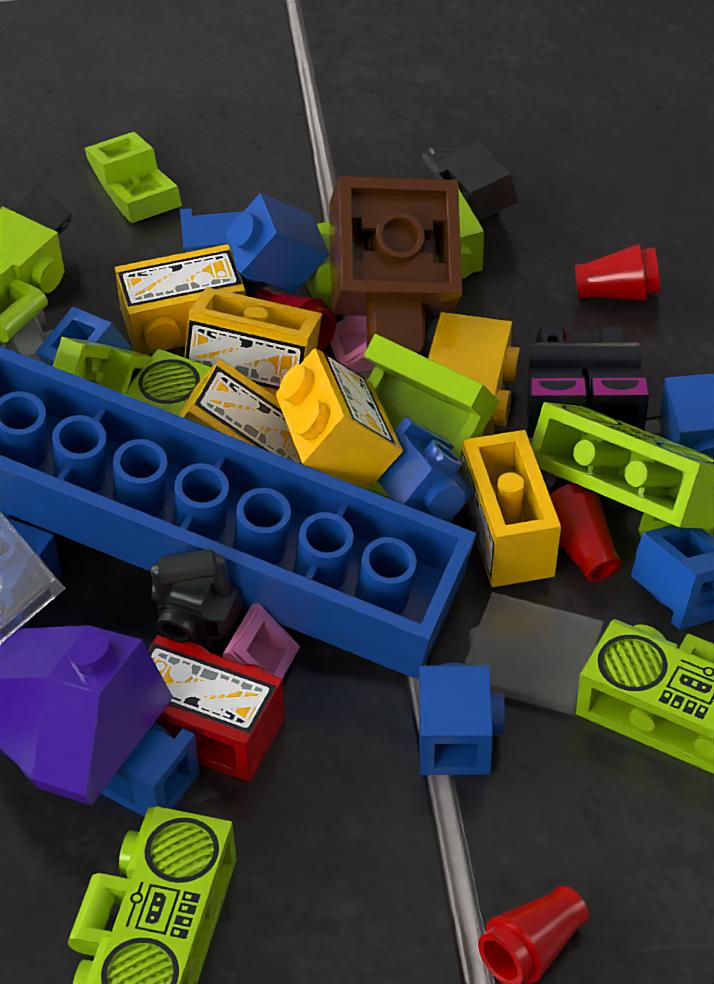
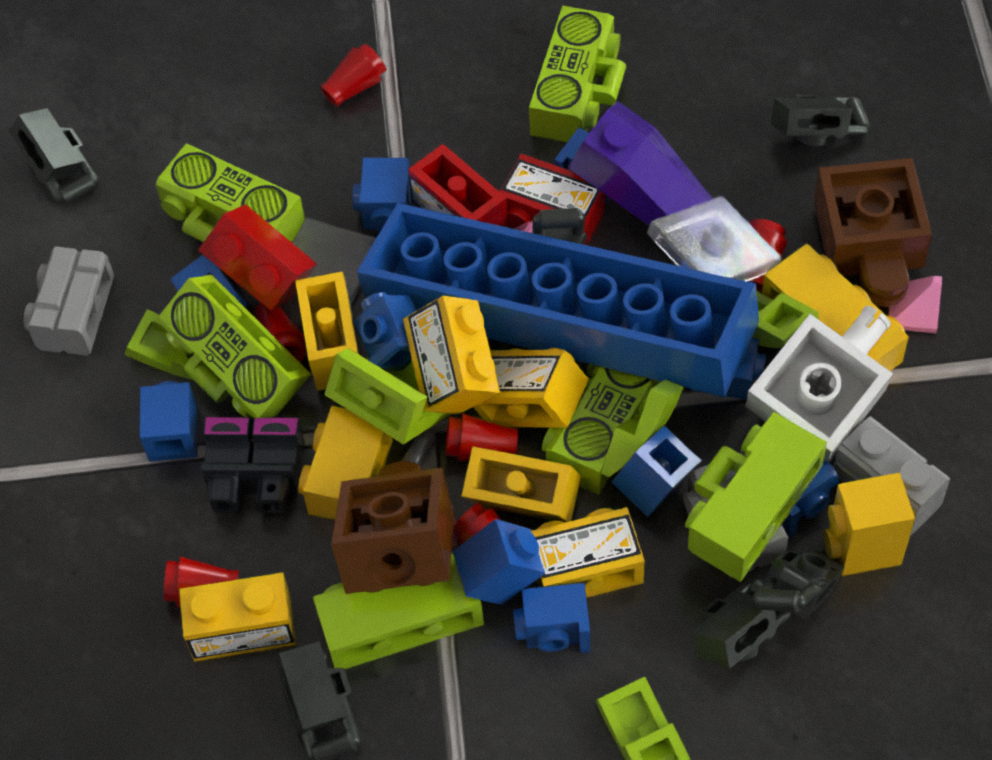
camera: 175 degrees left, 10 degrees up
none -> yellow brick [179,572,297,662]
none -> red brick [198,204,317,311]
none -> red brick [408,144,507,227]

